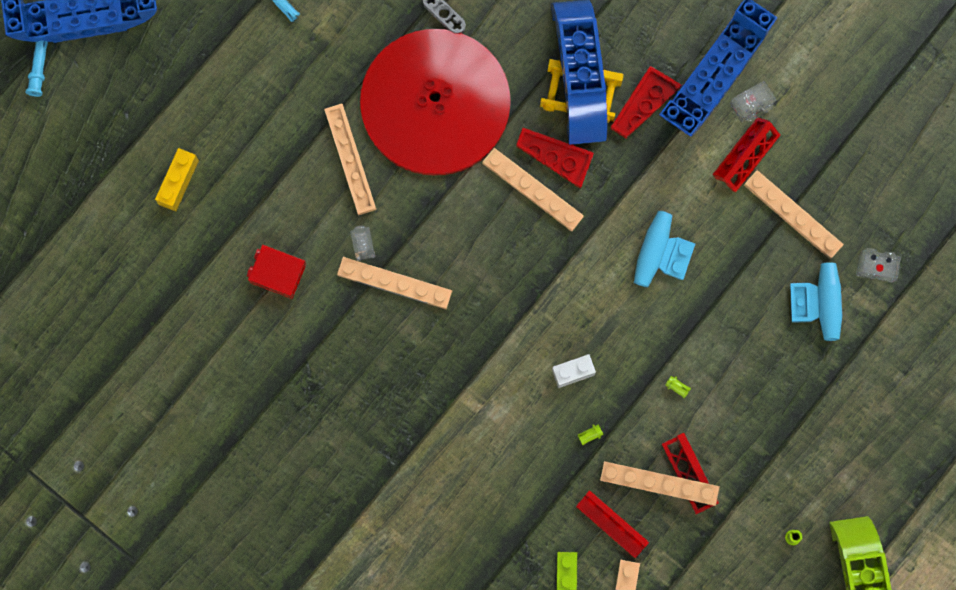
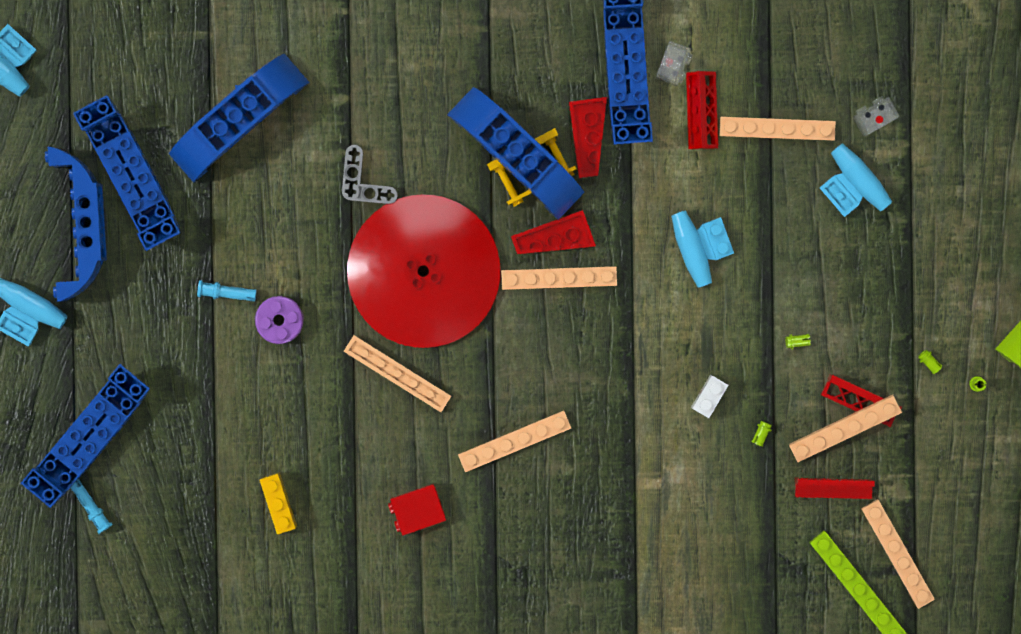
camera: 30 degrees left, 10 degrees up
clear brick [350,226,376,261] -> none
none -> medium lavender plate [255,296,304,344]
none -> lime pin [918,350,942,374]

